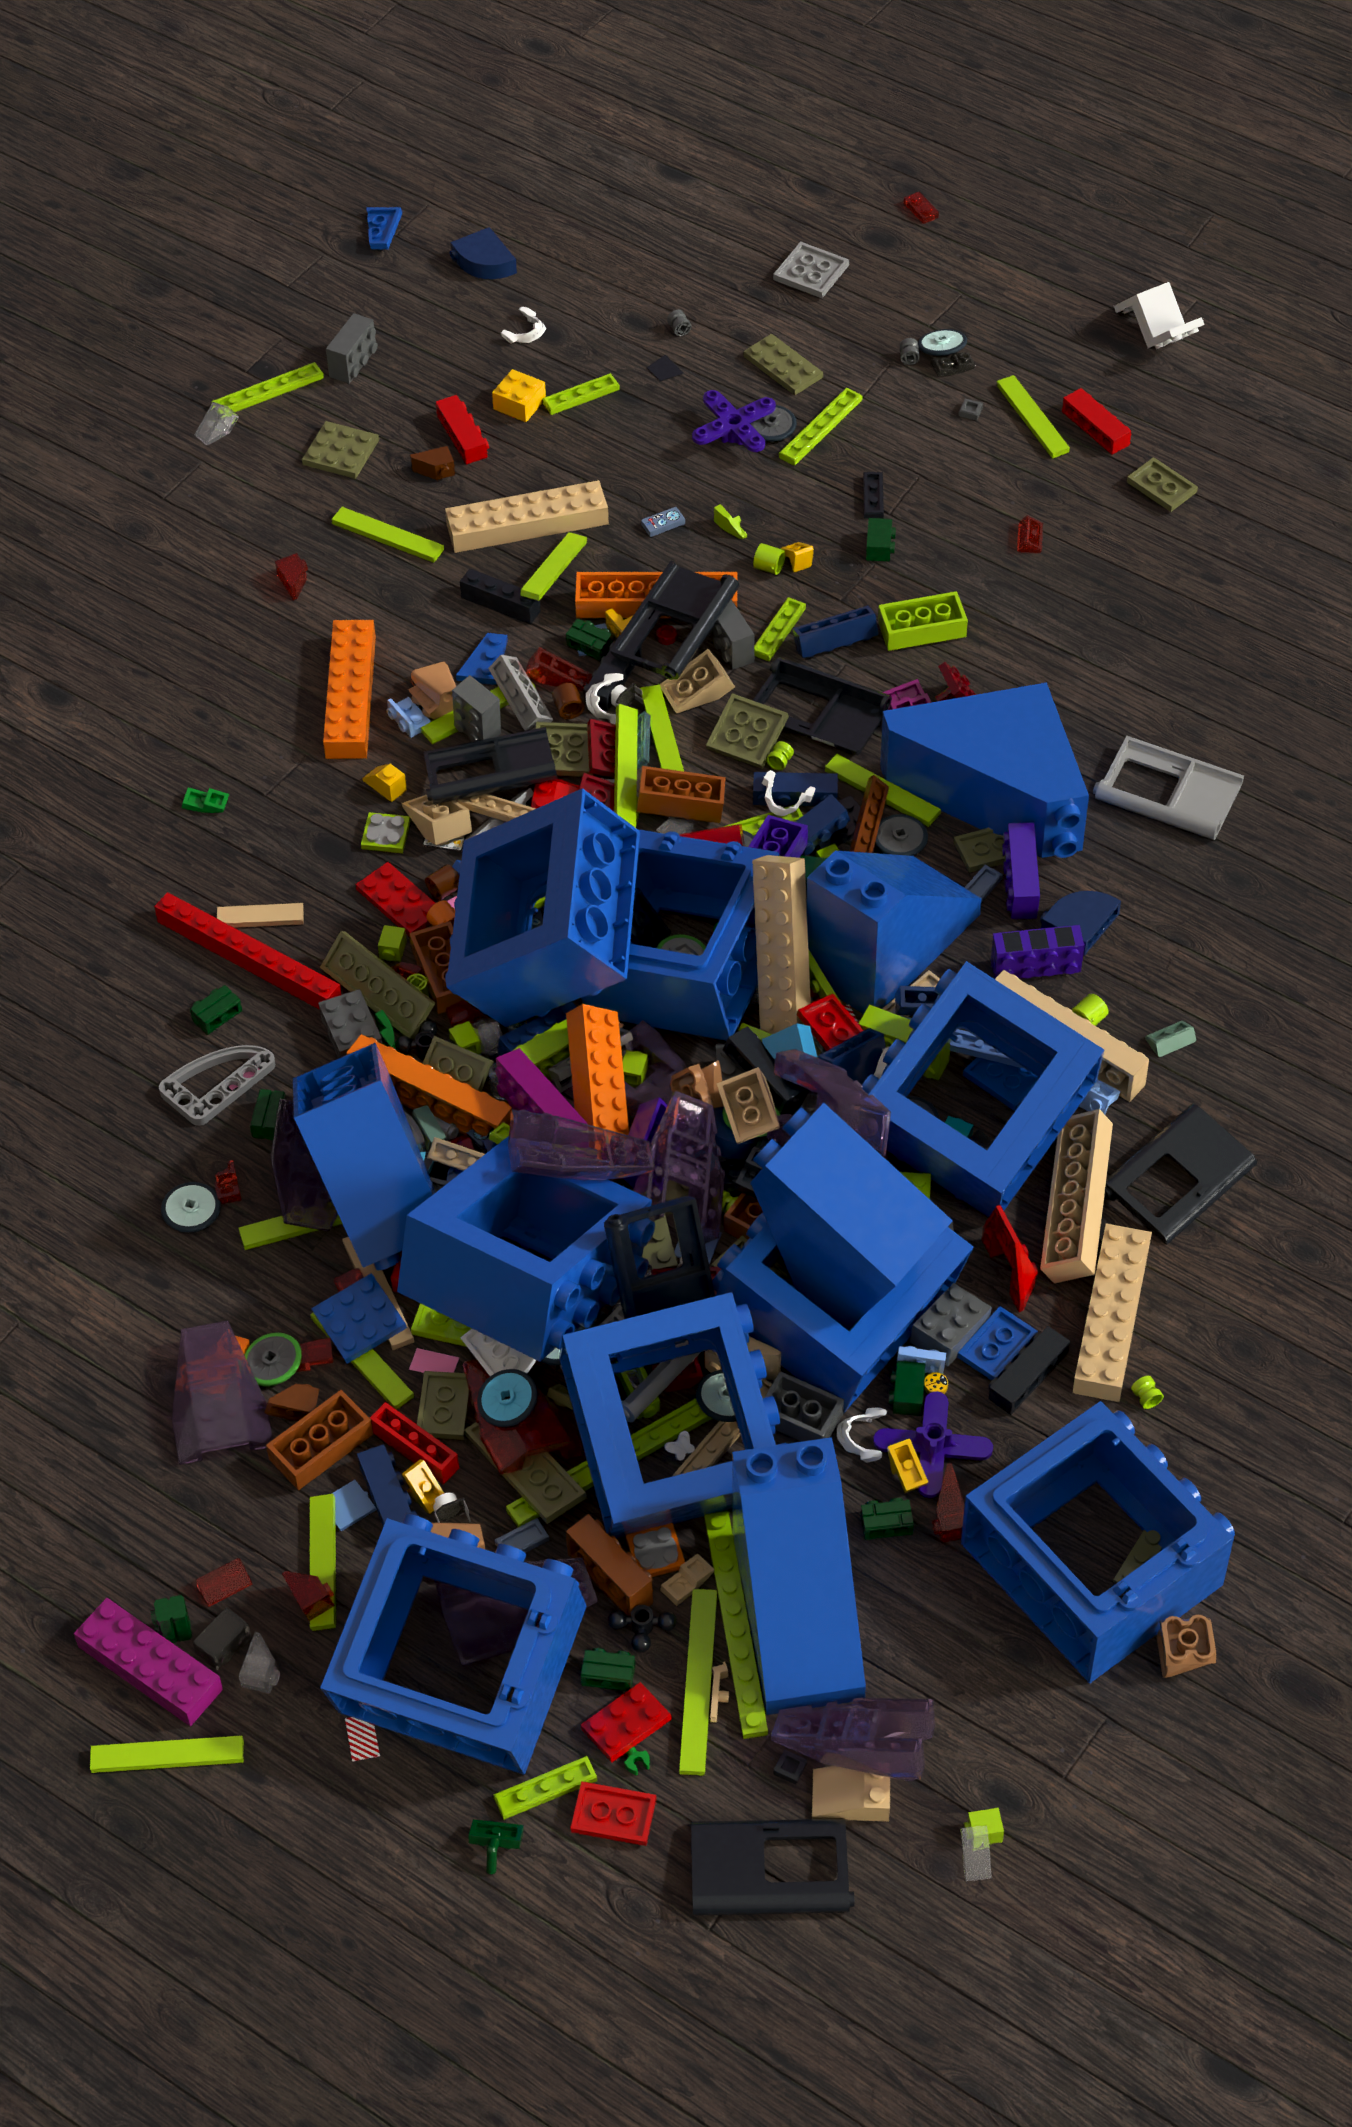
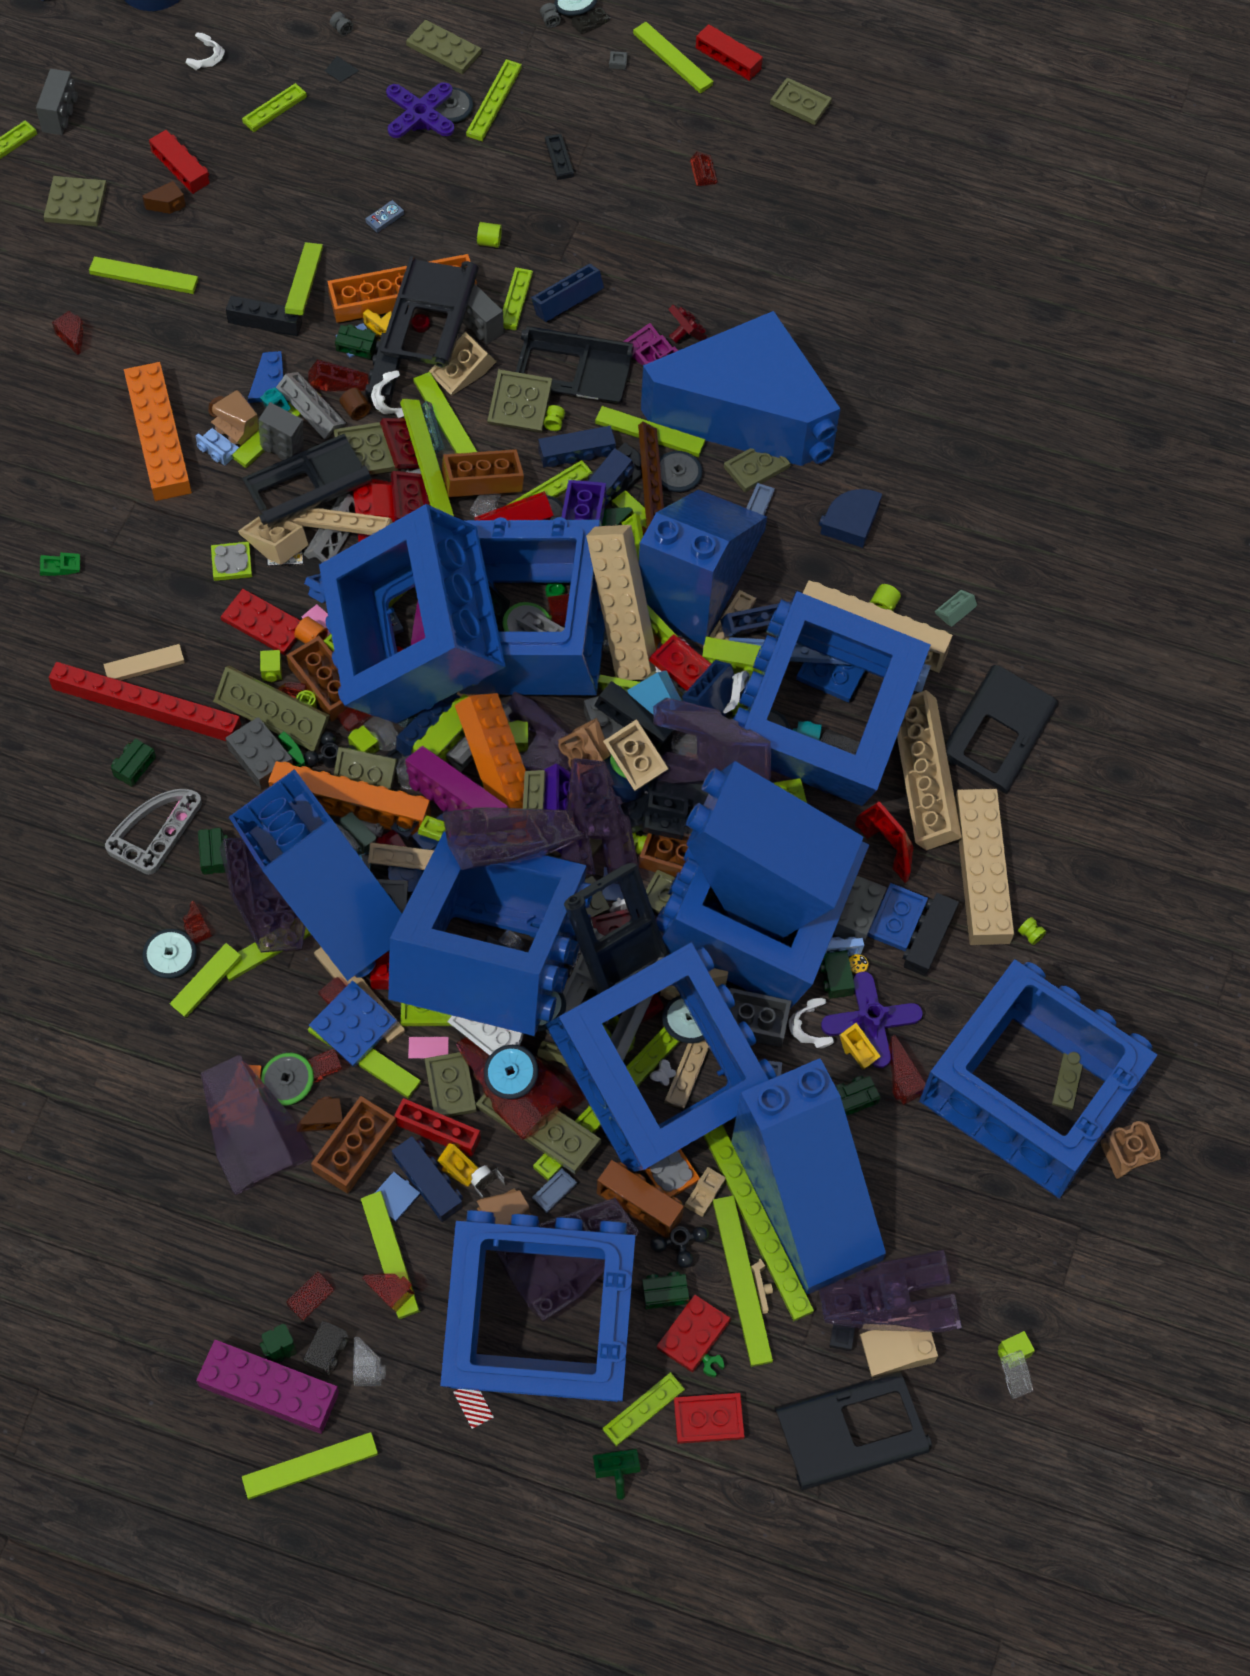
camera: 20 degrees left, 10 degrees up
yellow slope [363,764,407,802] -> none
reddish brown piece [425,864,459,901] -> none
tan brick [445,480,609,553] -> none
yellow brick [492,369,546,422] -> none
piece [611,683,643,707] -> none
lime slope [714,504,747,539] -> none
white helmet [762,770,815,816] -> none
yellow slope [781,542,814,572] -> none
dark green brick [866,518,896,562] -> none
lime brick [878,591,968,651] -> none
dark purple brick [991,925,1084,979] -> none
dark purple brick [1002,823,1040,919] -> none
light grey piece [1093,736,1244,840] -> none
none -> lime tile [170,943,242,1018]
none -> teal brick [260,387,291,411]
none -> olive plate [522,770,546,827]

